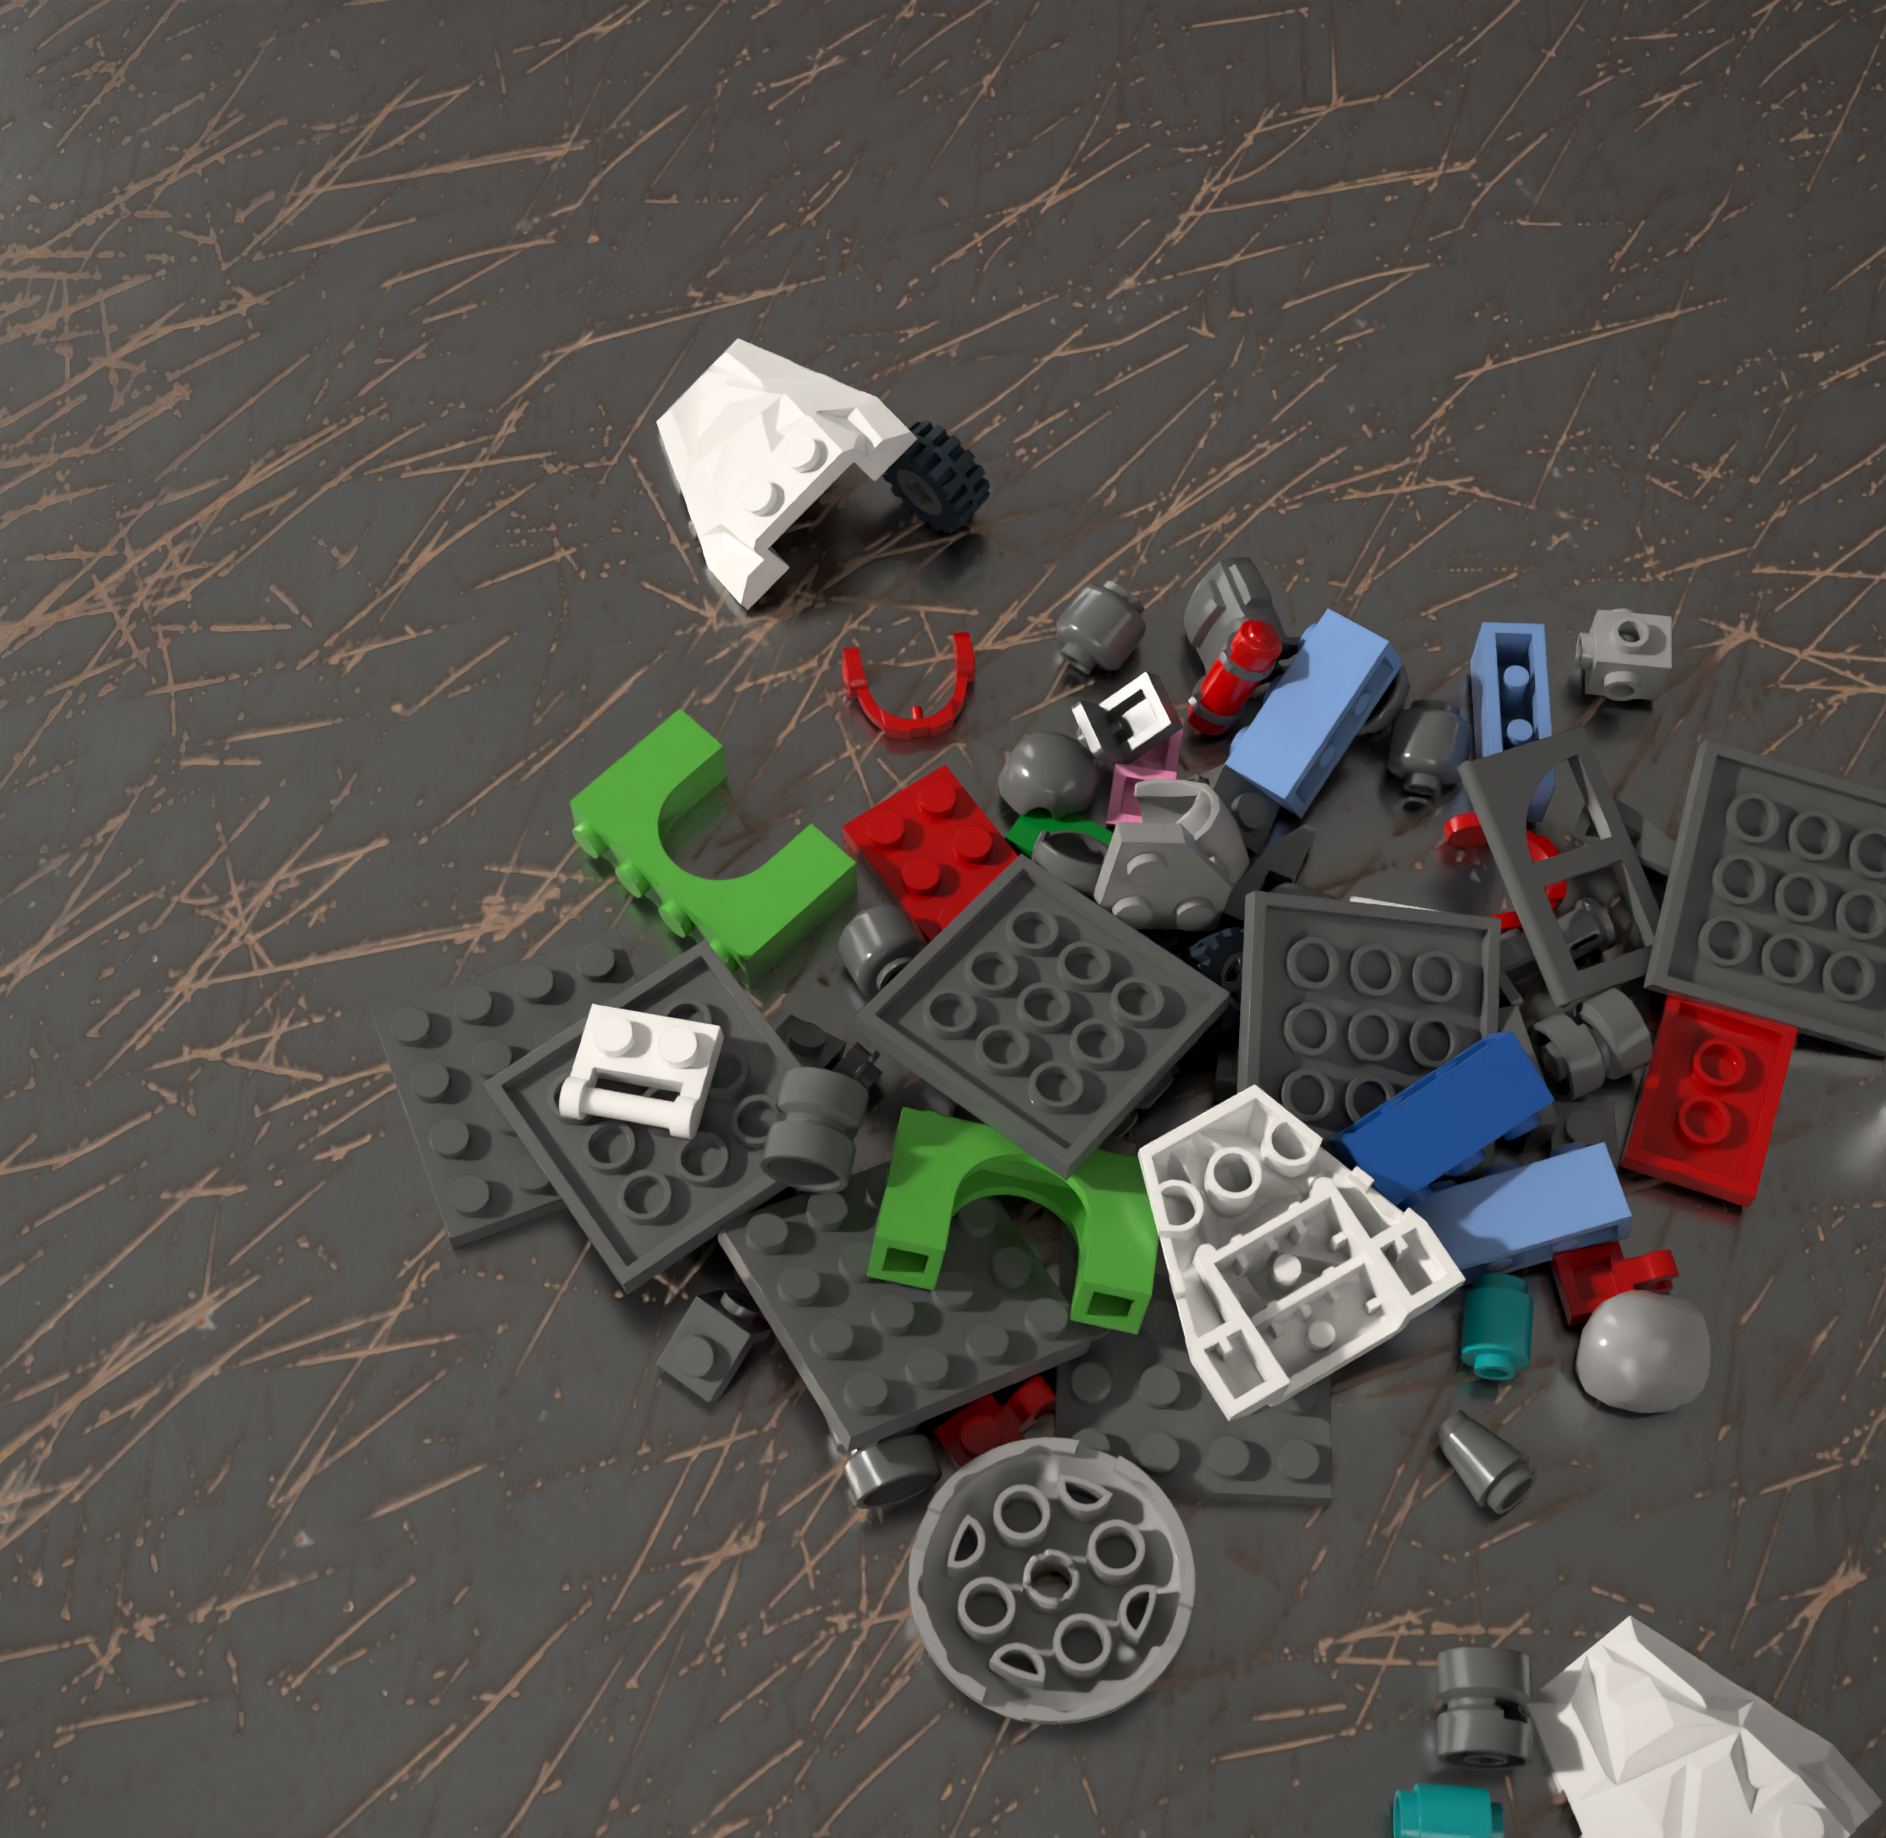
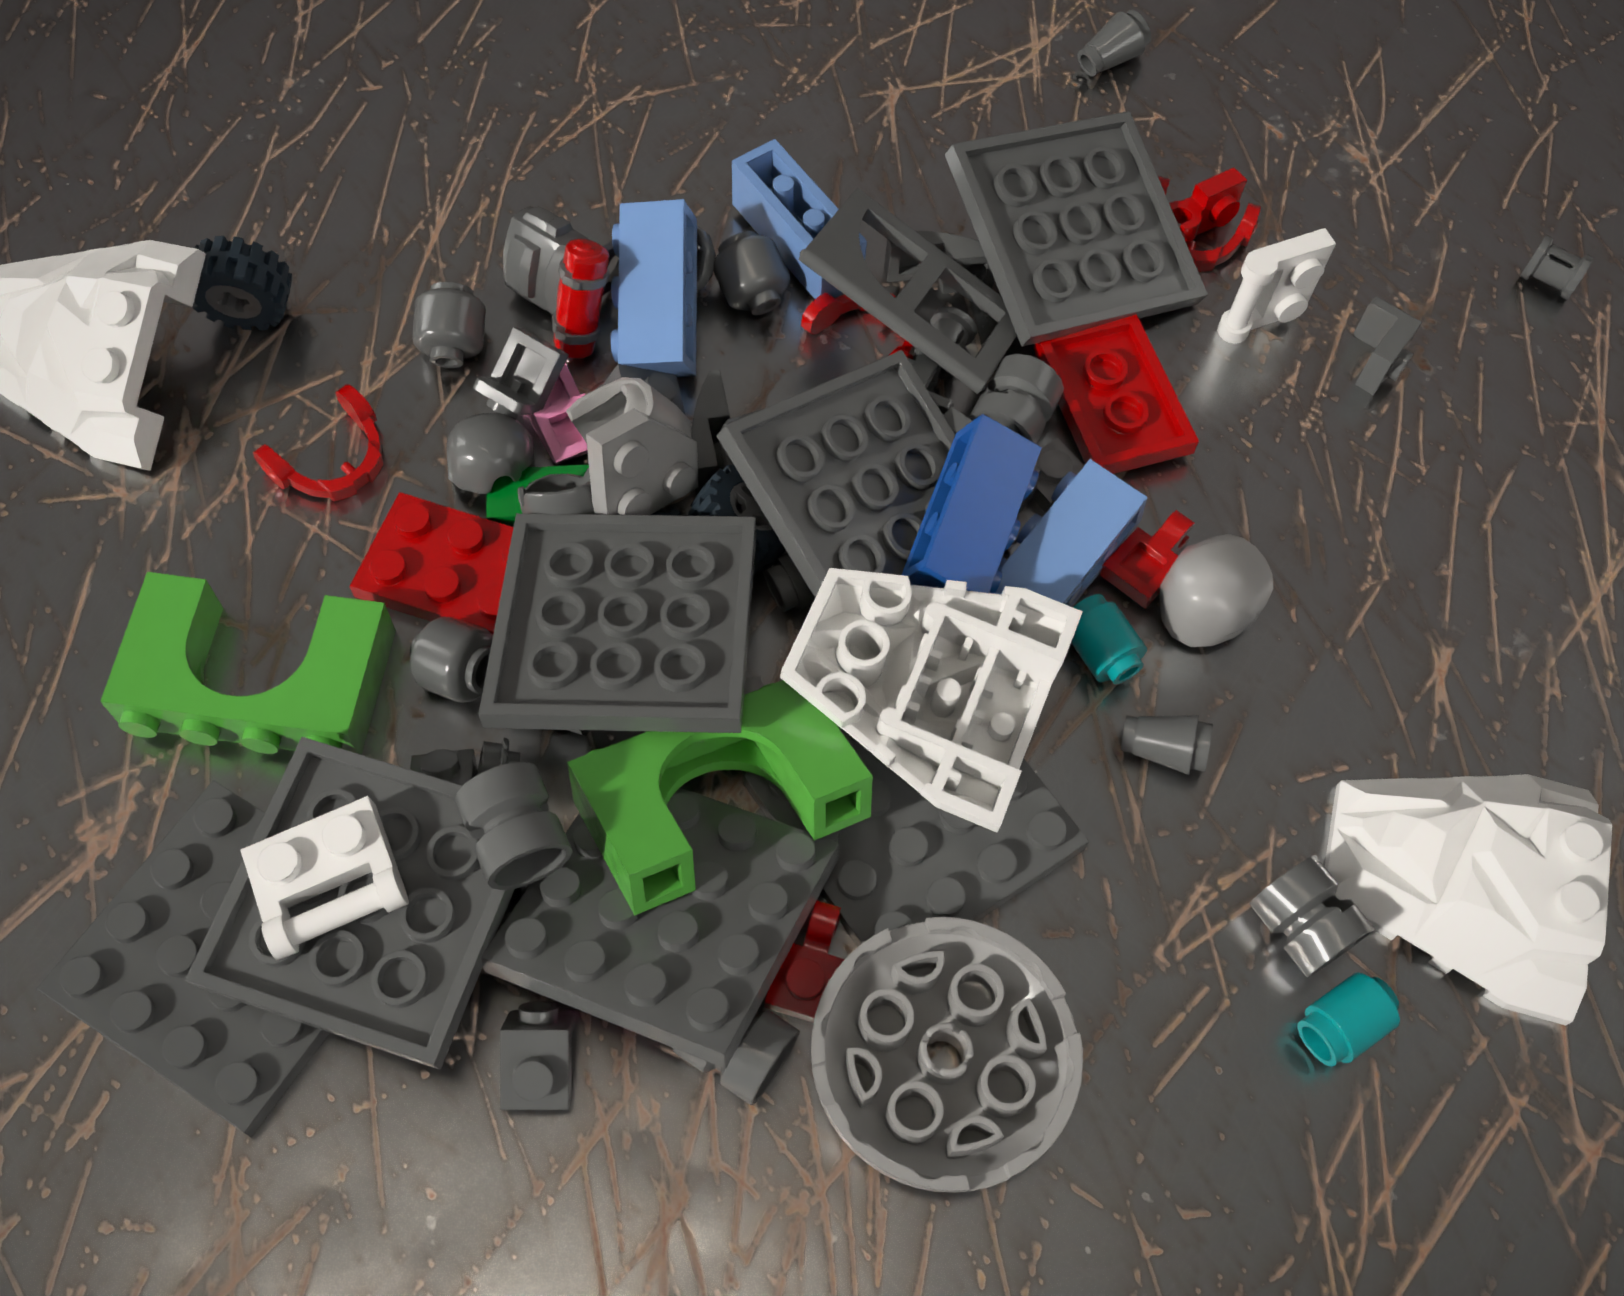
camera: 40 degrees left, 0 degrees up
light grey brick [1575,609,1672,701] -> none

